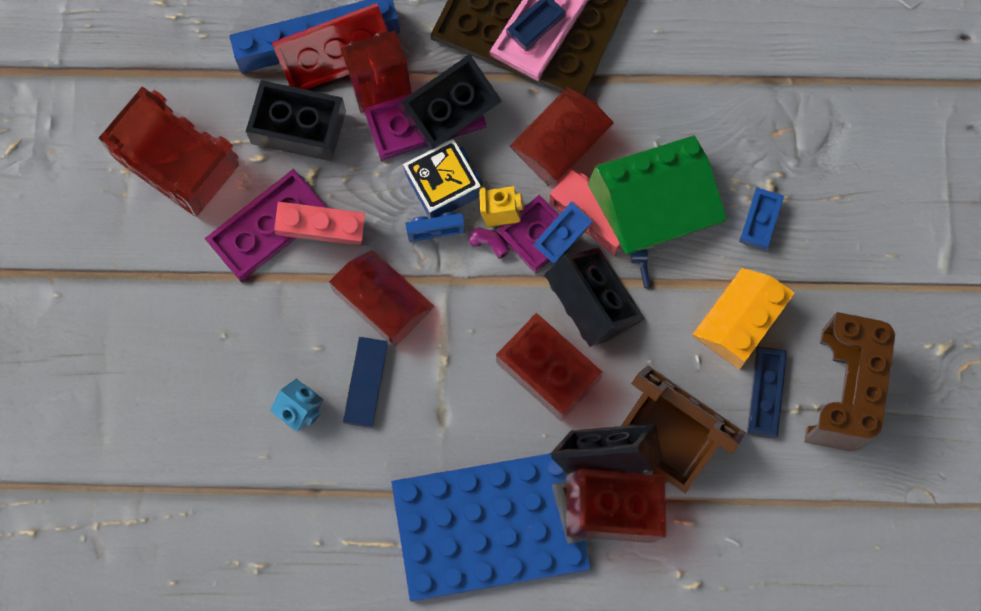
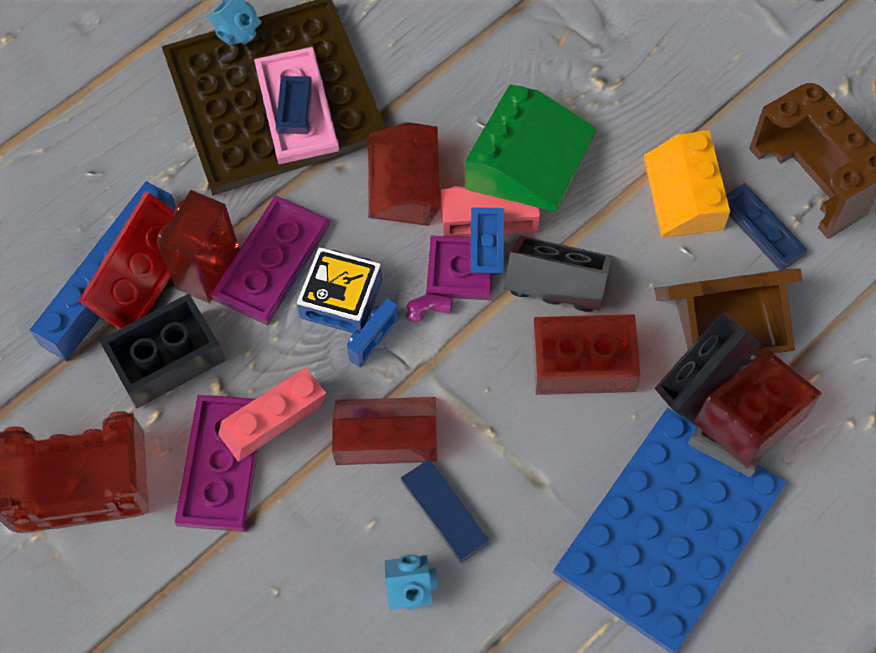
camera: 45 degrees left, 10 degrees down
black slope [397,54,502,150] -> none
yellow brick [479,186,524,227] -> none
dark blue hand [631,249,651,288] -> none
blue plate [739,187,784,251] -> none

